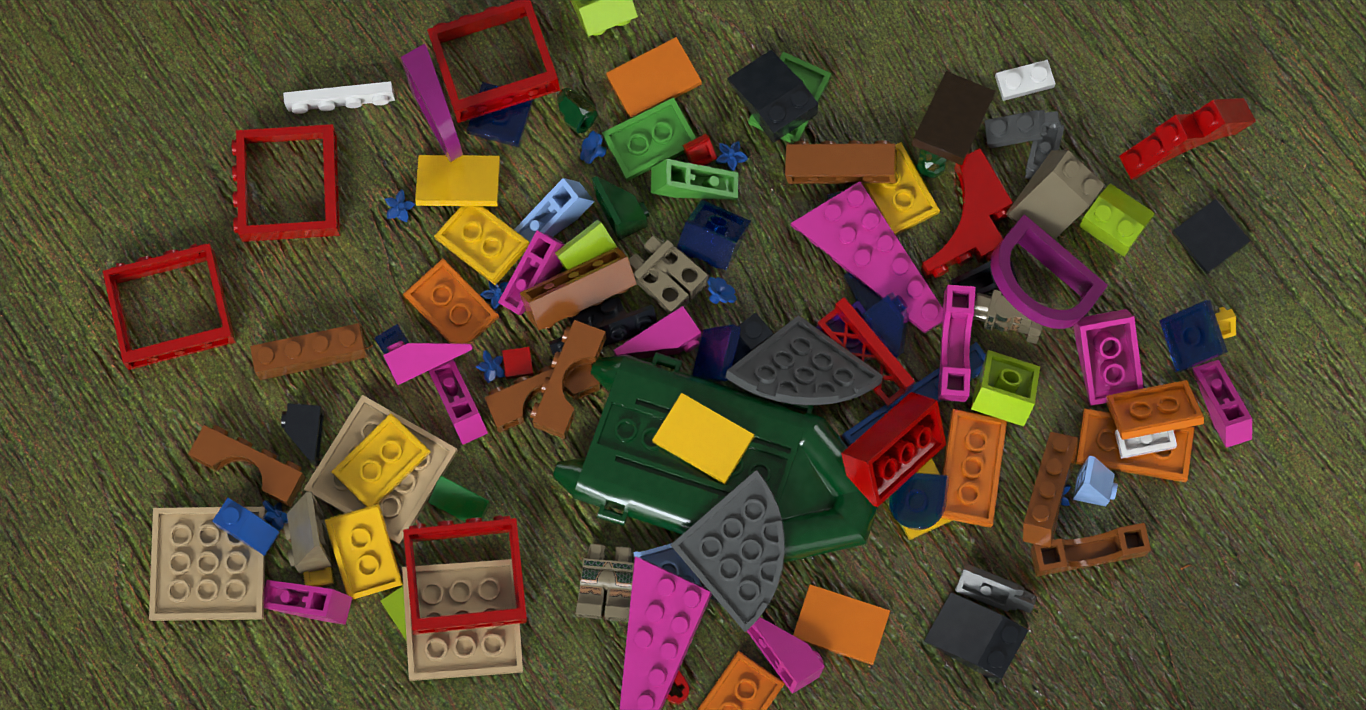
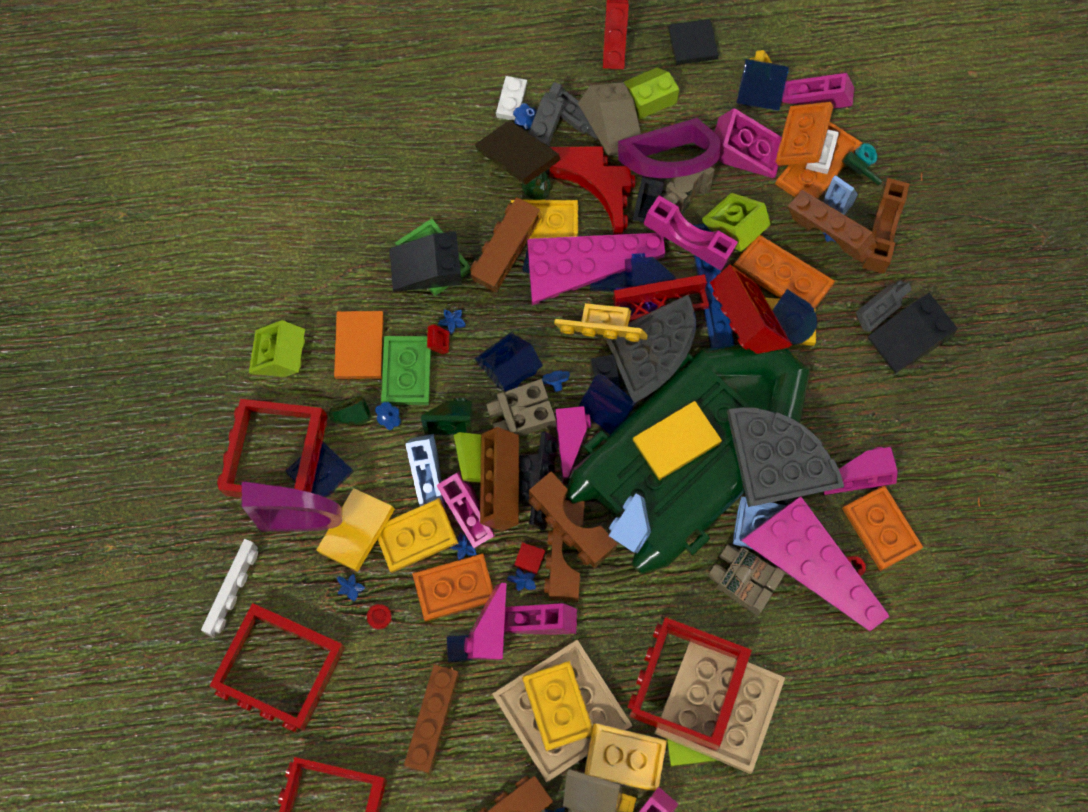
camera: 65 degrees left, 5 degrees down
black slope [281,403,325,466] -> none
green slope [428,476,491,522] -> none
bright green slope [651,159,738,200] -> none
orange tile [793,584,890,665] -> none
none -> red tile [367,604,392,630]
none -> blue plant [513,103,537,130]
none -> yellow bracket [554,303,648,342]
none -> light blue slope [609,493,651,553]
none -> dark green axle [842,151,882,185]
none -> teal tile [855,143,877,167]

